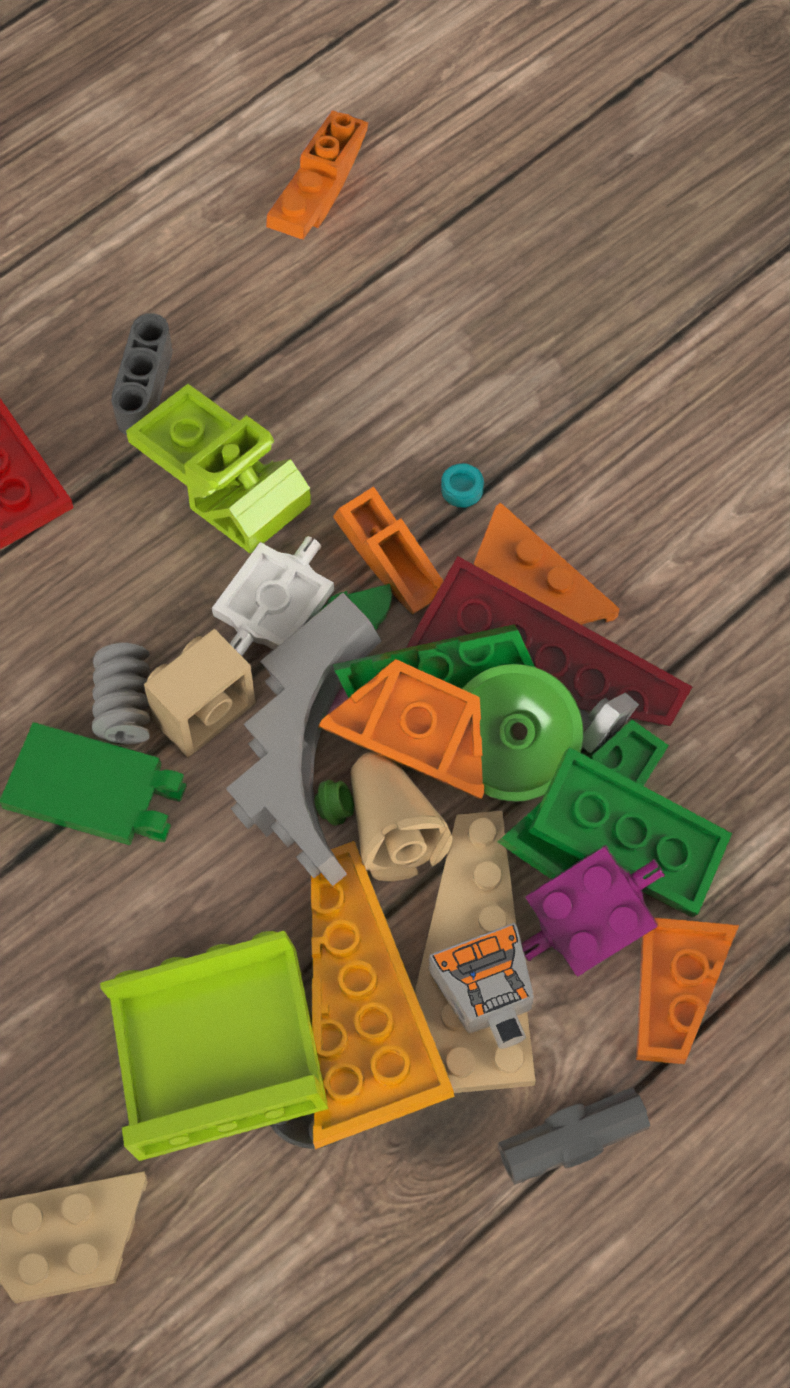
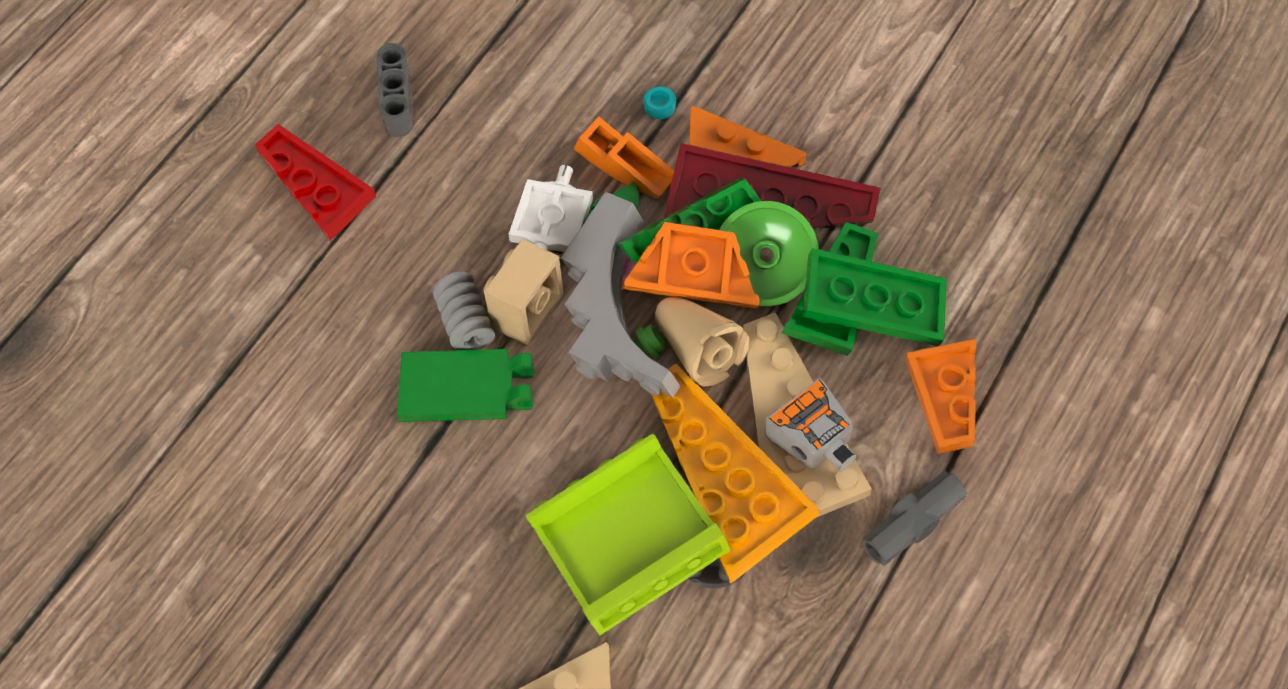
camera: 15 degrees left, 5 degrees down
lime piece [126,384,311,554] -> none
magenta plate [521,844,665,977] -> none
light grey bracket [579,693,639,754] -> none

